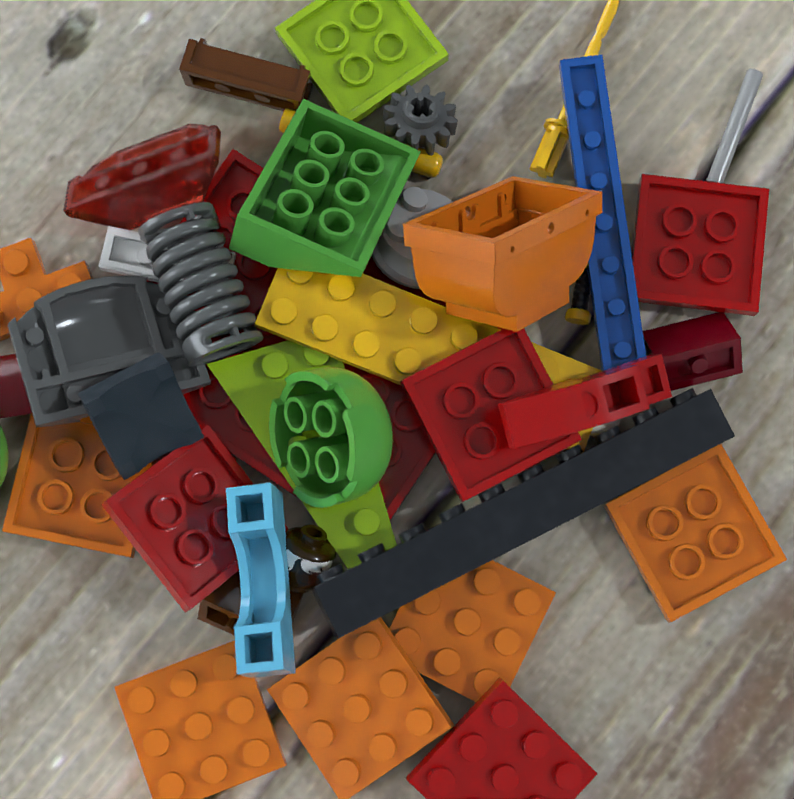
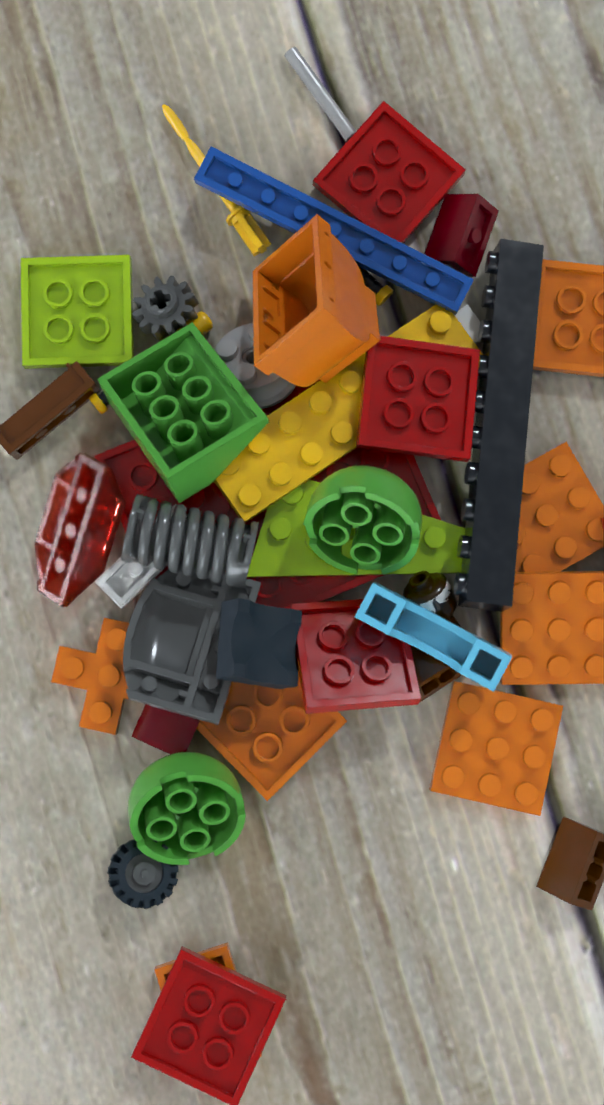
camera: 60 degrees left, 5 degrees up
red slope [498,354,672,449] -> none

